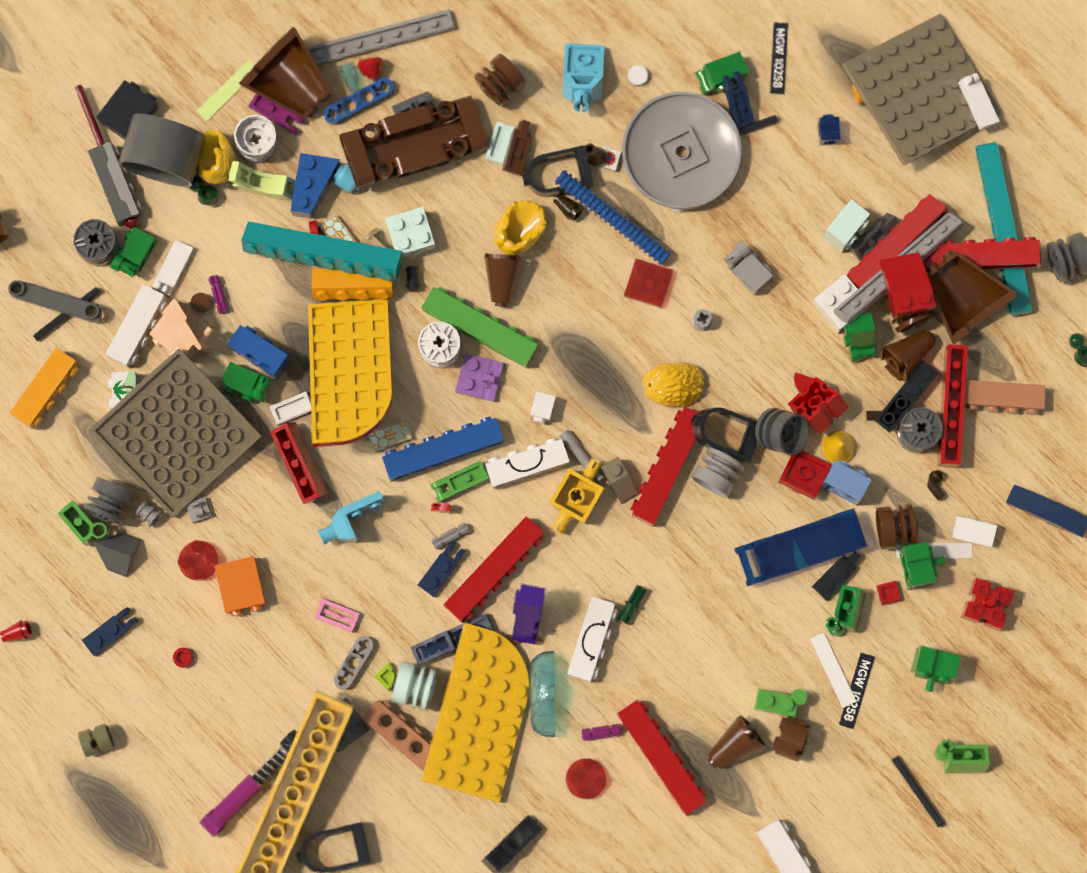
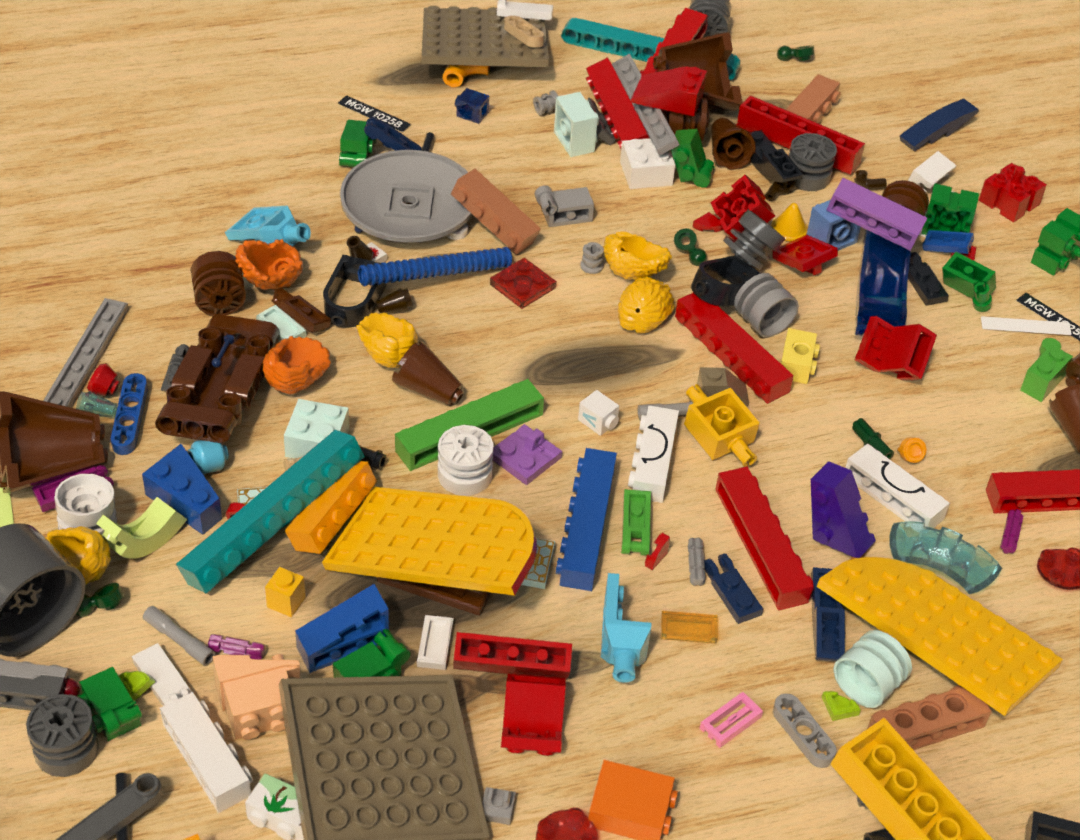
camera: 65 degrees left, 35 degrees down
white tile [628,65,648,86] -> none
none -> lime tile [119,671,156,700]
none -> light grey piece [143,606,216,666]
none -> dark blue hinge [212,335,234,368]
none -> orange hair [235,239,304,290]
none -> orange hair [262,336,331,394]
none -> yellow brick [265,567,306,618]
none -> nougat brick [451,169,541,255]
none -> red piece [501,673,566,756]
none -> tan beam [504,15,544,47]
none -> light grey bush [533,90,558,115]
none -> yellow hair [603,231,672,280]
none -> clear yellow tile [661,611,718,644]
none -> dark green plate [674,228,707,266]
none -> light yellow brick [781,328,820,384]
none -> medium lavender brick [827,178,927,251]
none -> red piece [855,316,937,380]
none -> light orange tile [897,437,927,463]
none -> blue tile [922,230,974,254]

